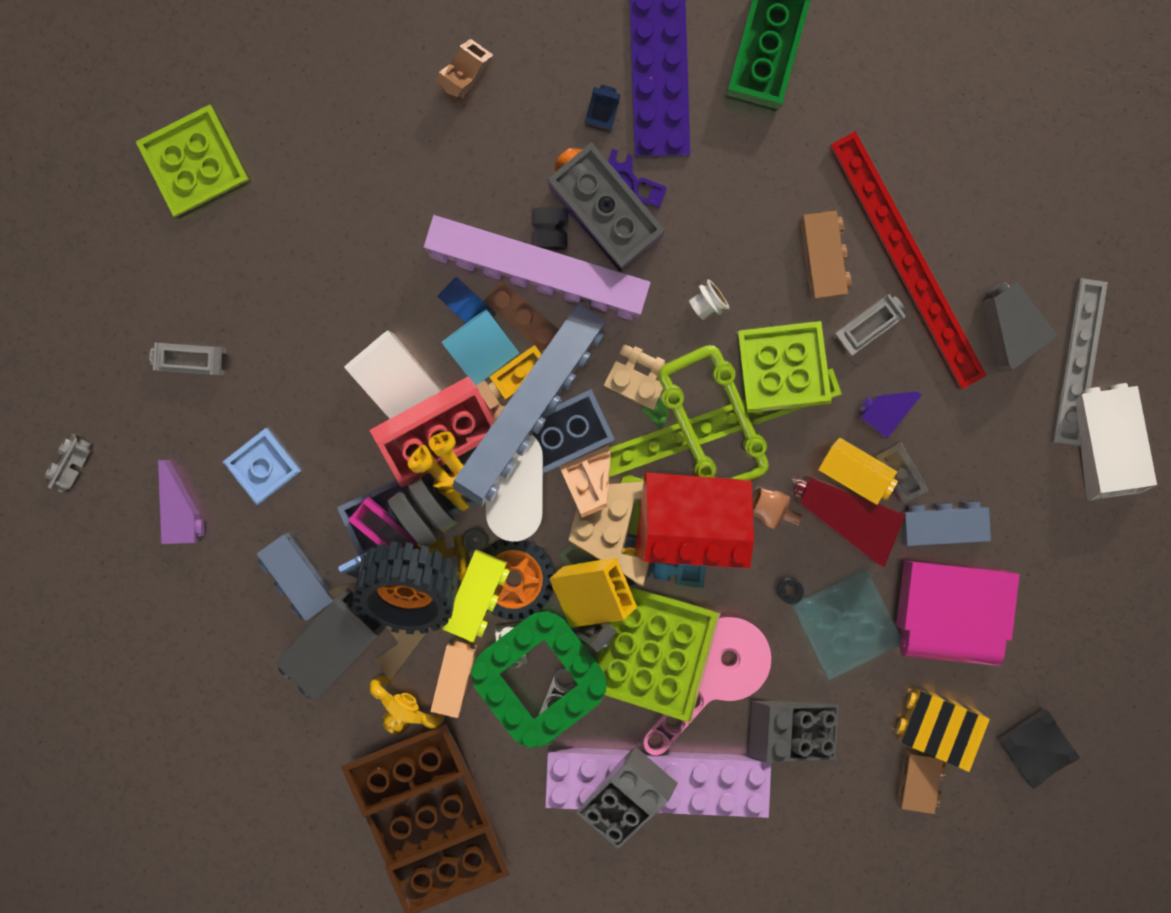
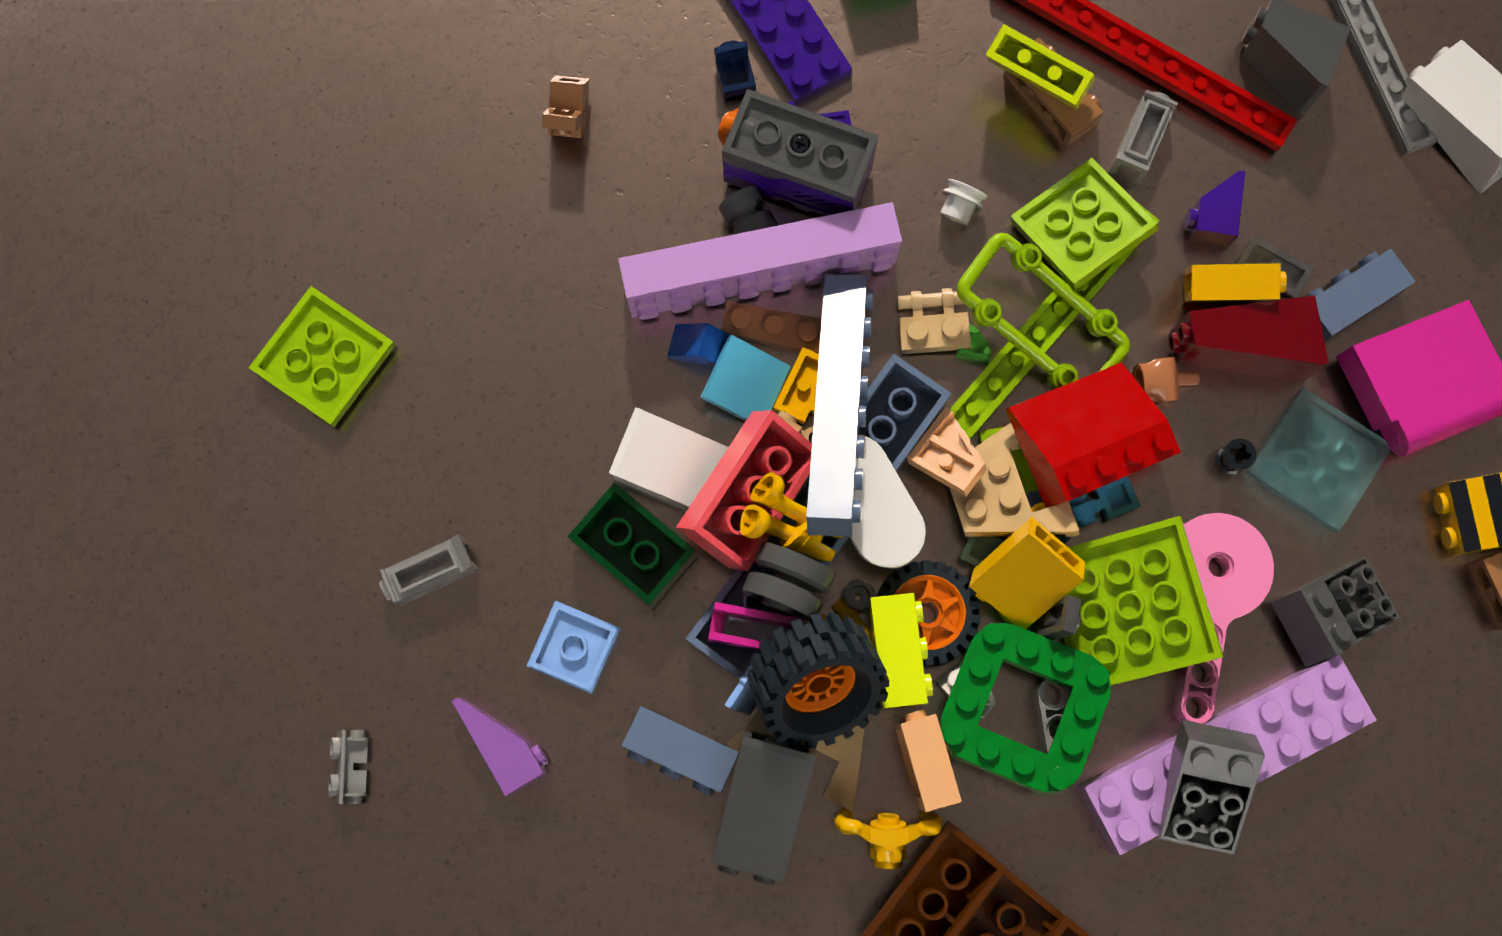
camera: 25 degrees left, 10 degrees down
none -> dark green brick [567,482,697,609]
none -> neon yellow brick [986,24,1095,110]

